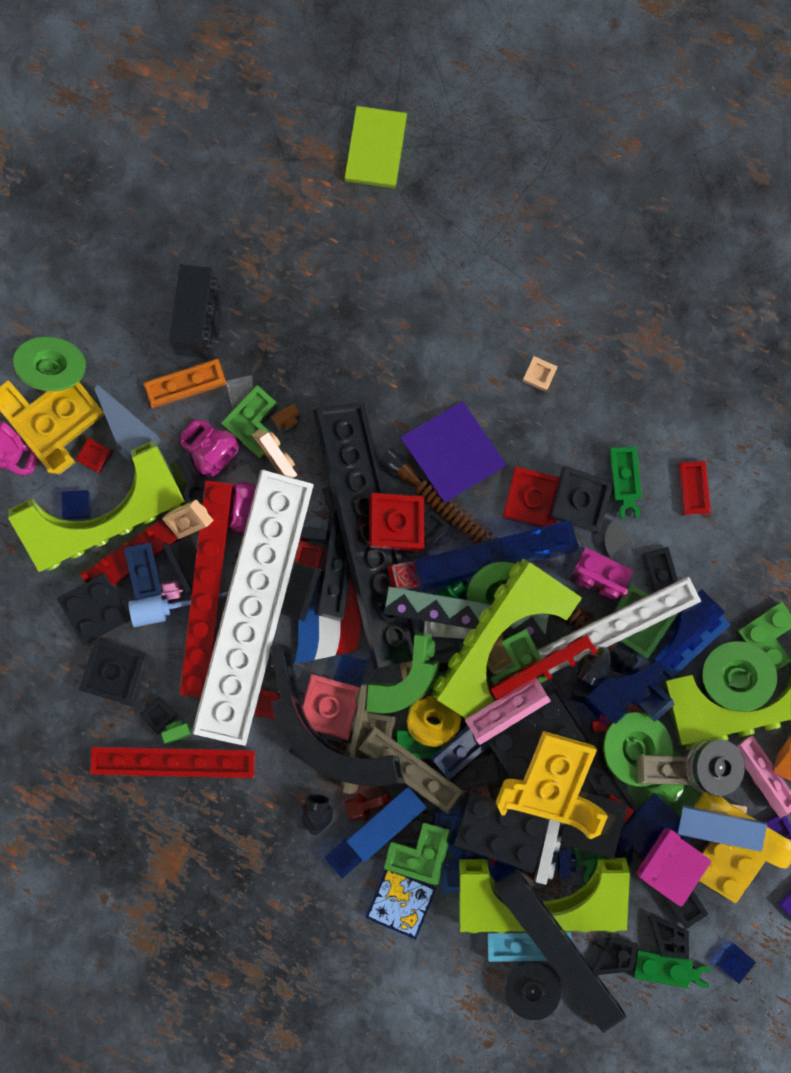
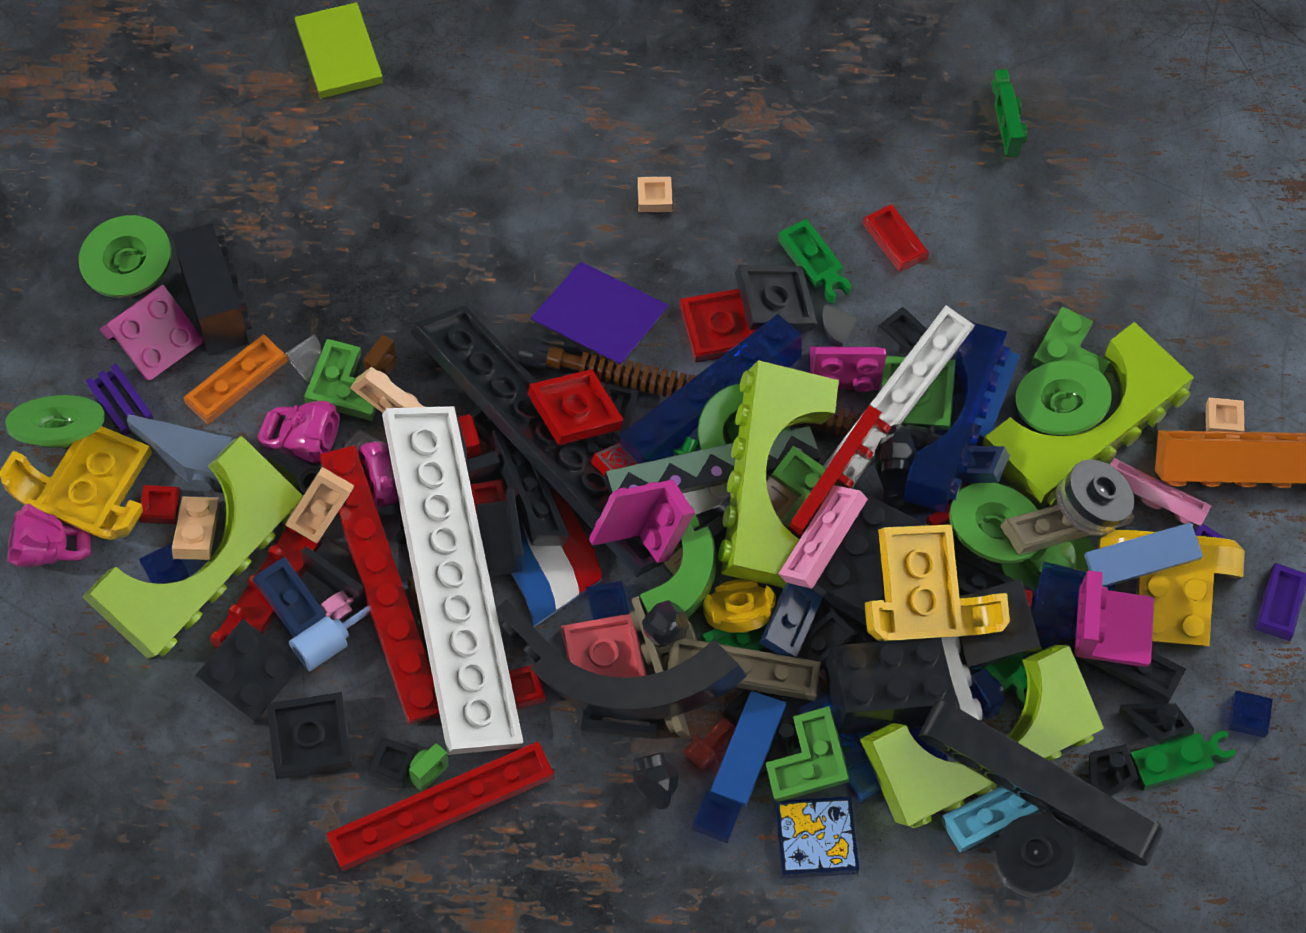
camera: 30 degrees left, 20 degrees down
none -> bright green hat [79,215,172,298]
none -> dark purple tile [85,364,154,436]
none -> dark pink bracket [99,285,203,381]
none -> light nougat plate [172,496,220,560]
none -> red tile [458,414,481,460]
none -> dark pink bracket [589,480,695,563]
none -> black rock [642,600,689,647]

